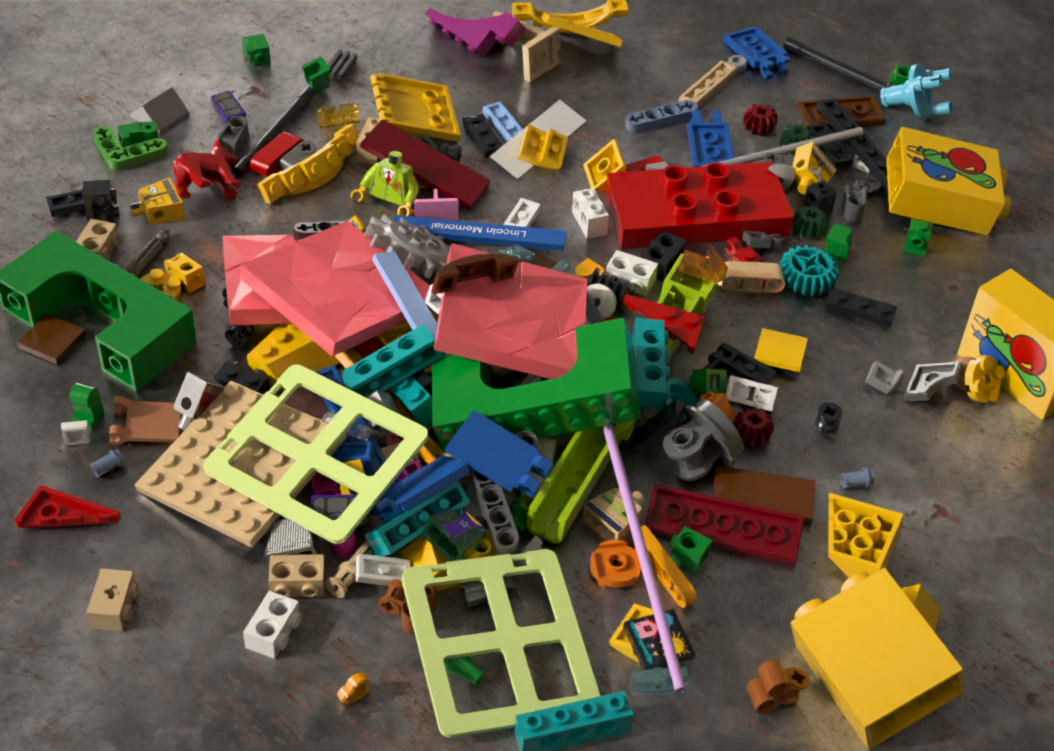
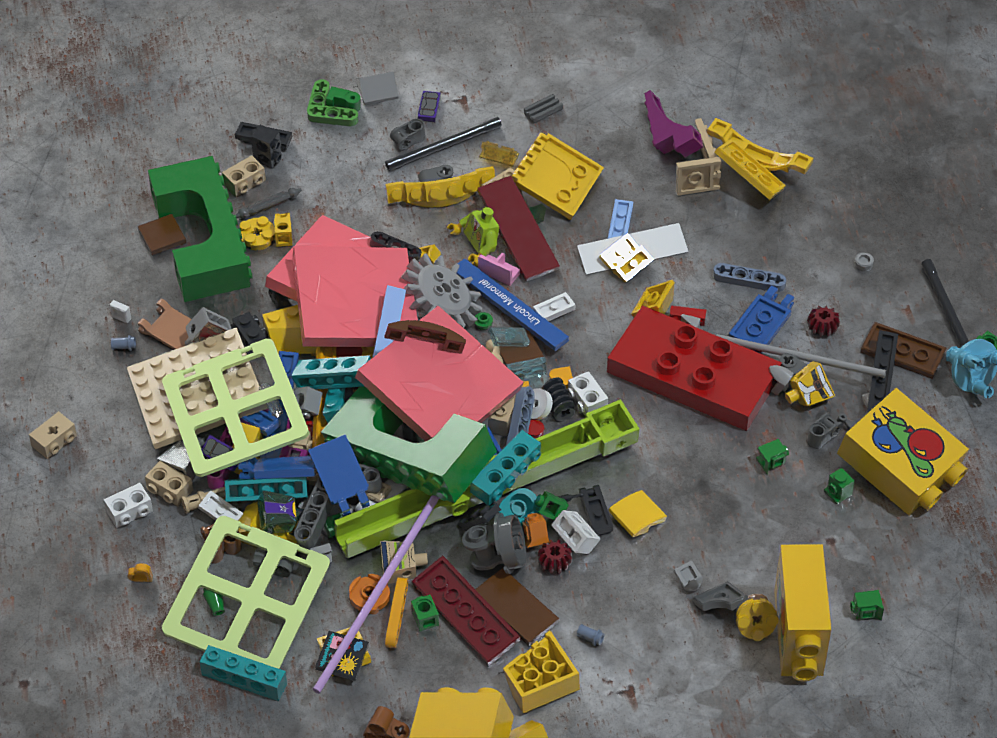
camera: 40 degrees right, 5 degrees up
red wing [13,485,121,528] -> none
green leg [69,382,105,431] -> none
yellow torso [129,178,185,224] -> none
red animal [173,138,241,199] -> none
green window [242,34,271,66] -> none
red beam [250,131,304,177] -> none
green window [302,56,331,94] -> none
black wheel [440,143,462,162] -> none
black plate [462,112,503,158] -> none
white brick [572,188,609,239] -> none
red wing [623,294,705,354] -> none
clear light blue plate [629,667,688,695] -> none
black brick [640,231,686,281] -> none
clear orange slope [678,245,728,285] -> none
tan tile [679,61,738,107] -> none
tan beam [719,261,785,293] -> none
blue tile [723,26,790,79] -> none
red plate [725,236,764,262] -> none
dark grey plate [742,231,785,250] -> none
clear green gear [779,123,814,155] -> none
teal gear [780,245,839,296] -> none
clear green gear [792,205,829,240] -> none
black brick [803,180,837,218] -> none
black plate [806,122,854,169] -> none
black wheel [815,402,843,433] -> none
black plate [825,288,897,327] -> none

